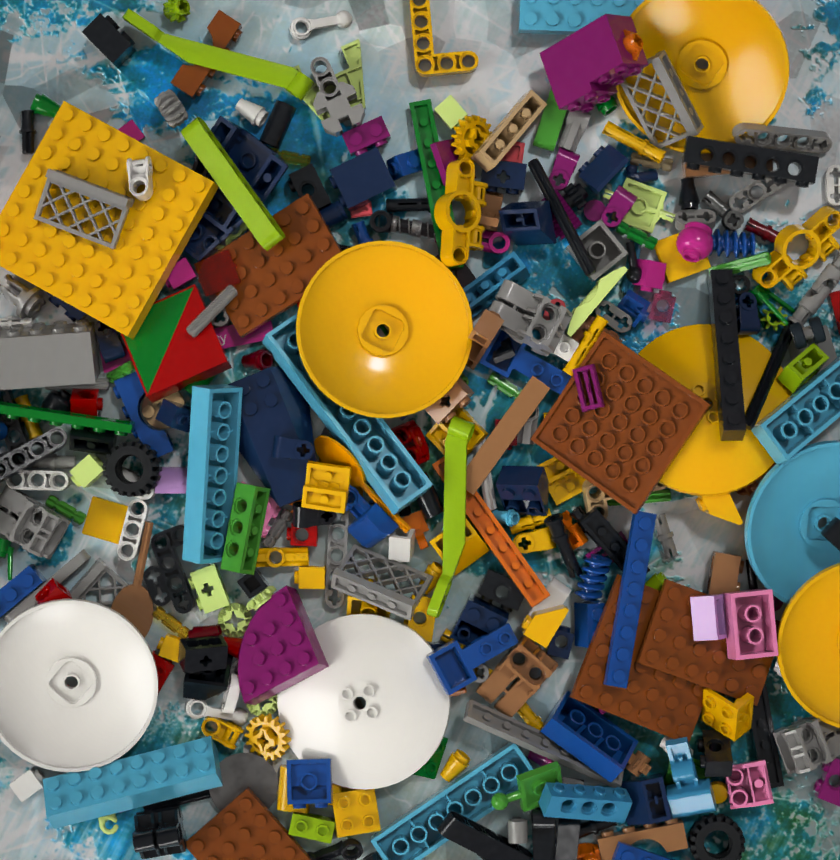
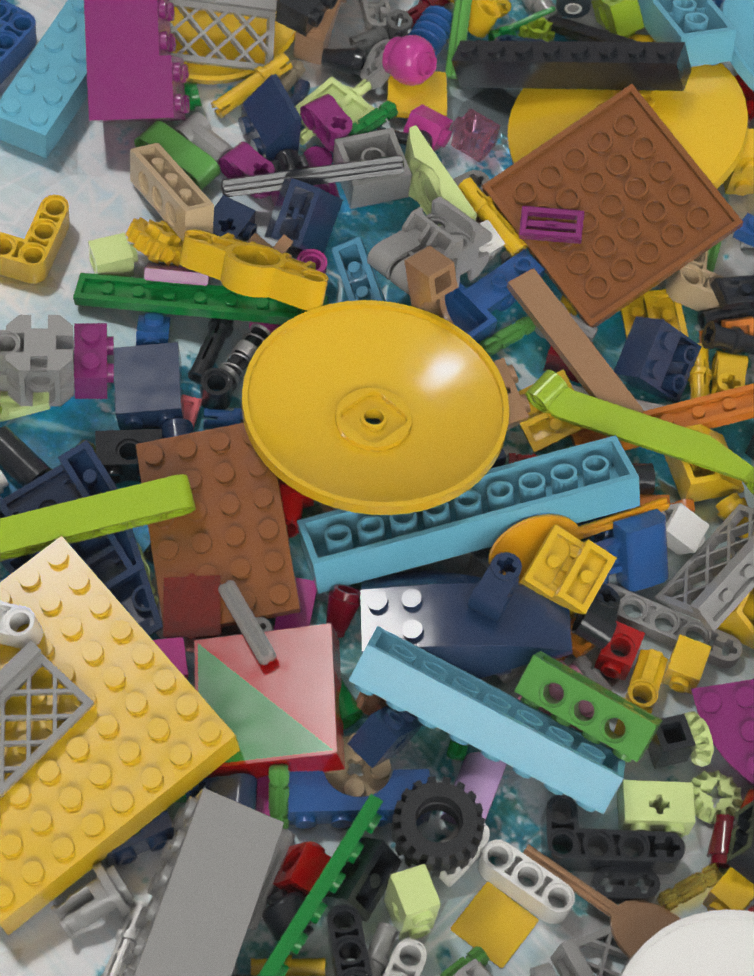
camera: 80 degrees left, 30 degrees down
black tile [492,337,516,364] -> none
medium azure pin [492,509,520,527] -> none
blue bracket [617,289,651,328] -> none

